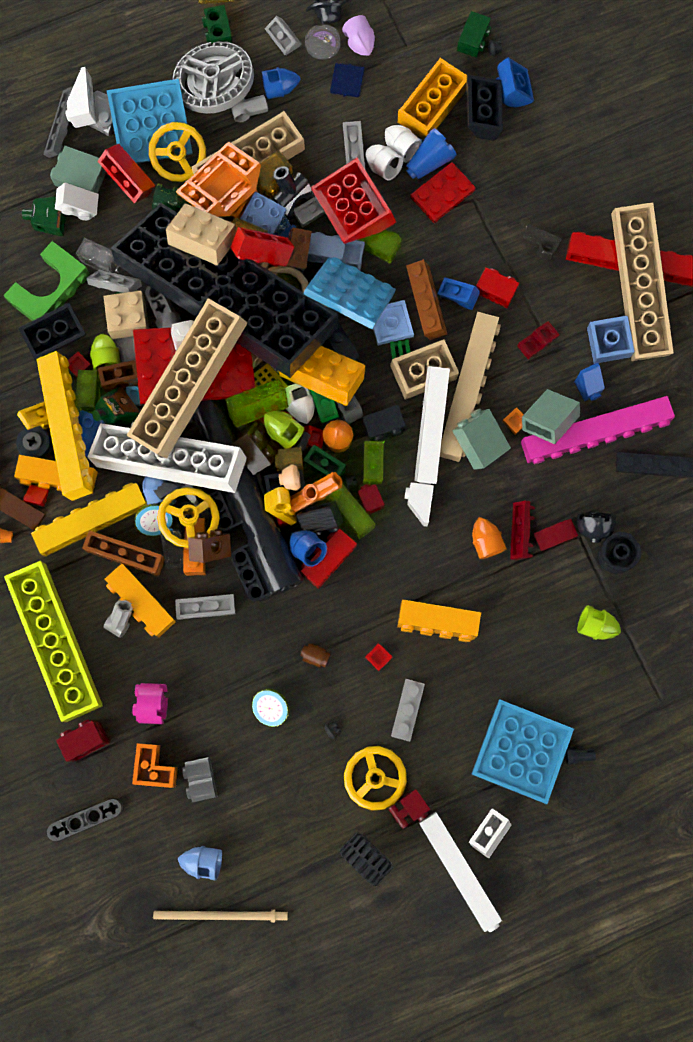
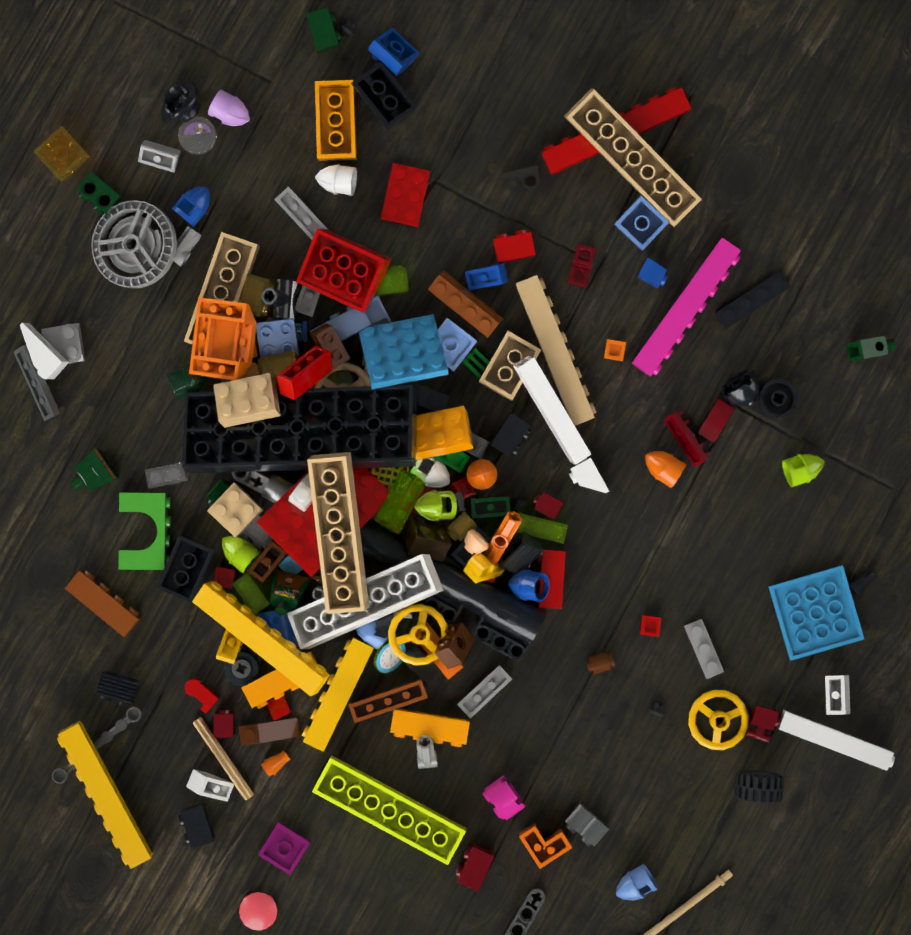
camera: 40 degrees left, 10 degrees up
sand green brick [50,146,107,193] -> none
white brick [55,183,99,220] -> none
light grey plate [87,270,142,293] -> none
red brick [97,144,156,204] -> none
dark azure plate [107,79,193,163] -> none
yellow piece [149,122,206,182] -> none
piece [252,689,289,727] -> none
clear blue piece [330,63,364,98] -> none
clear neon green brick [363,441,384,484] -> none
white helmet [366,145,403,180] -> none
light orange brick [397,600,481,642] -> none
blue cone [406,128,457,179] -> none
sand green brick [452,409,511,470] -> none
sand green brick [522,389,580,444] -> none

